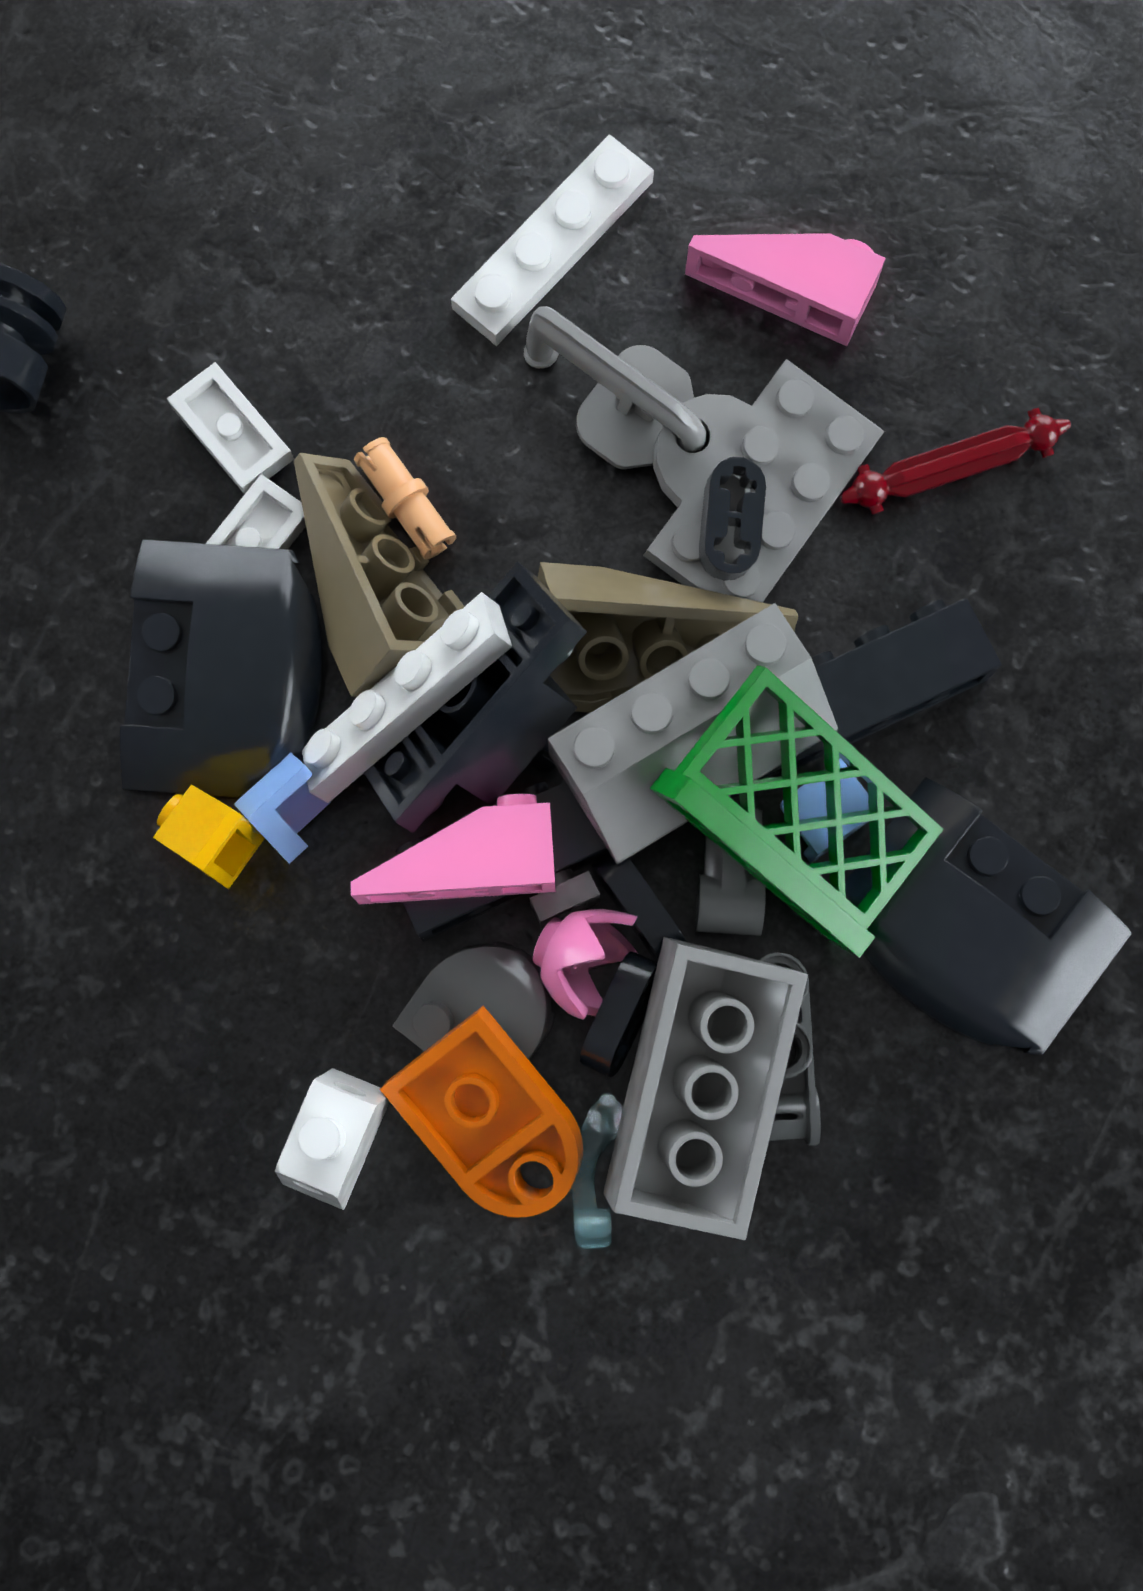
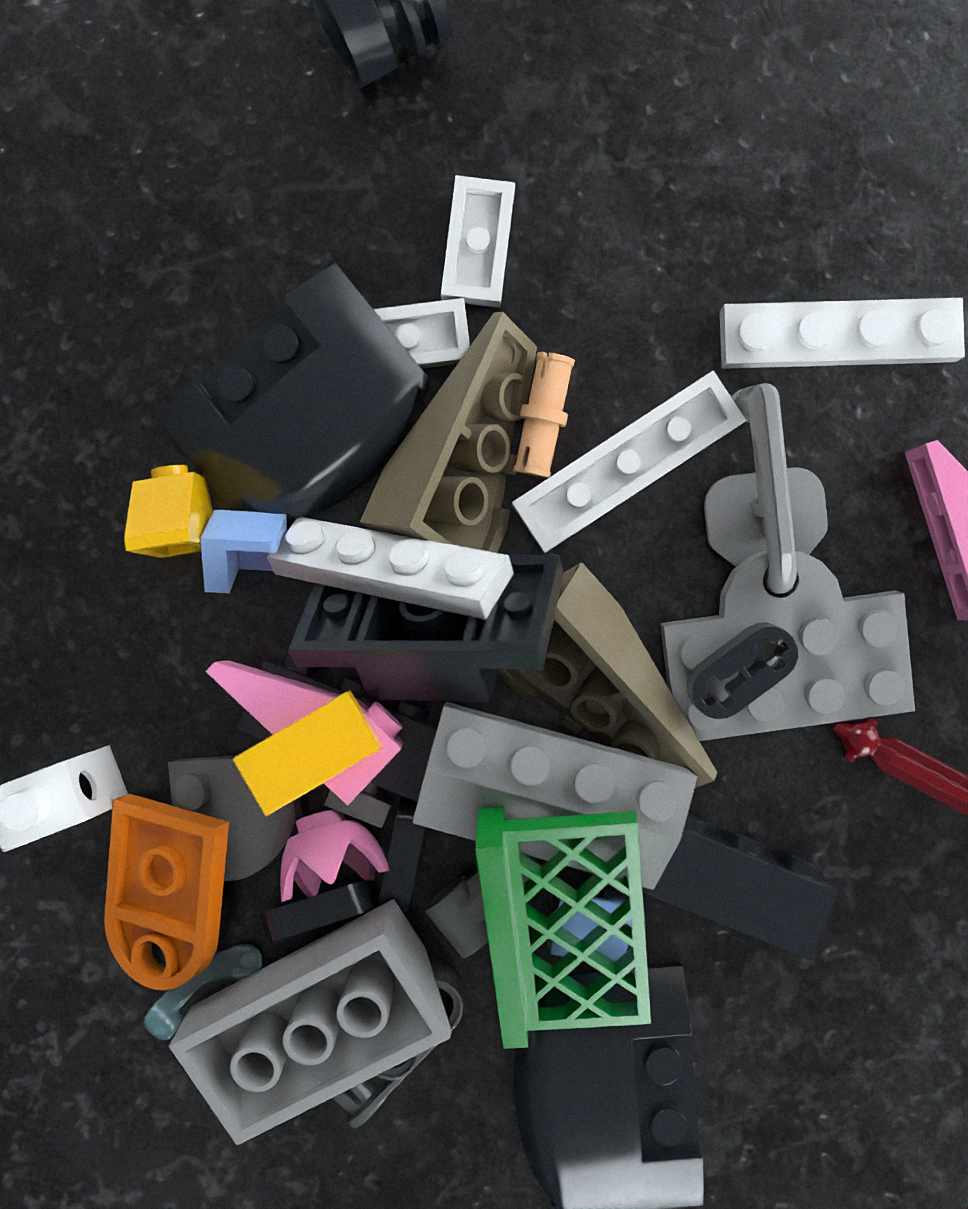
camera: 45 degrees right, 10 degrees up
none -> yellow tile [233,690,383,816]
none -> white plate [511,371,746,554]

